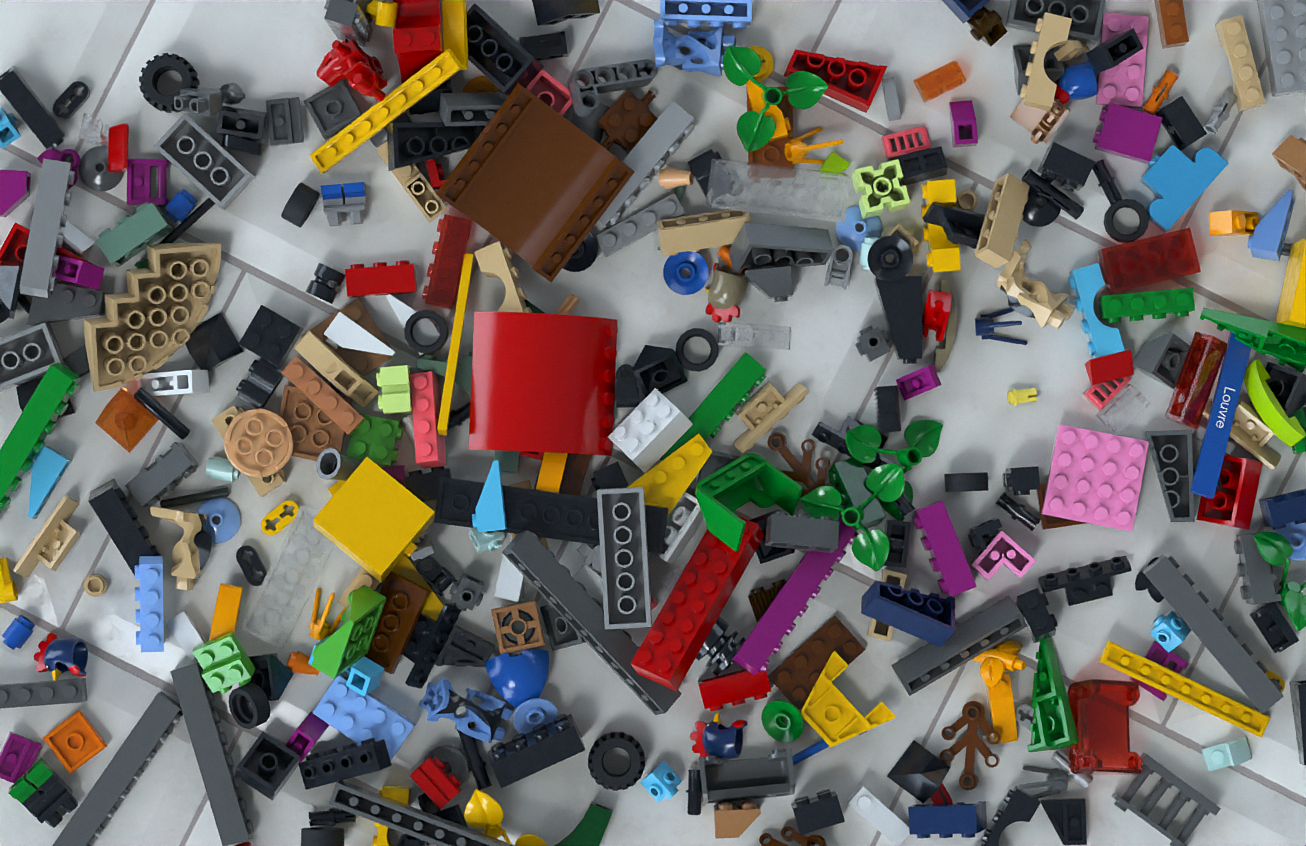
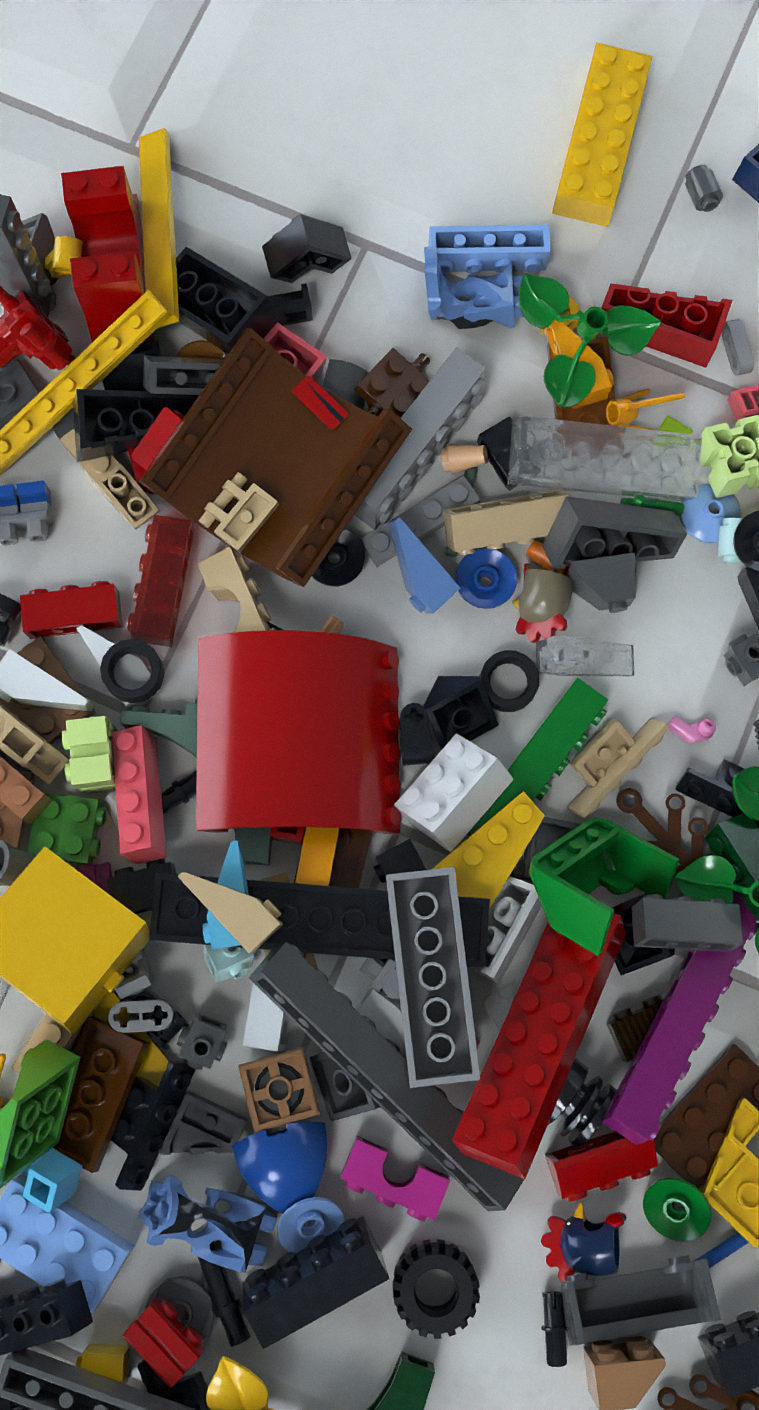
camera: 10 degrees left, 10 degrees down
yellow tile [437,253,474,436] -> none
dark grey beam [568,59,658,118] -> none
medium azure brick [640,761,682,803] -> none
light grey piece [824,245,853,290] -> none
none -> light grey beam [108,999,174,1033]
none -> red slope [131,407,184,471]
none -> tan slope [178,872,283,954]
none -> tan plate [198,472,279,553]
none -> red sticker [291,375,349,430]
none -> dark pink arch [341,1136,450,1222]
none -> medium blue slope [388,517,460,613]
none -> green piece [620,495,684,515]
none -> bright pink arm [668,715,716,744]

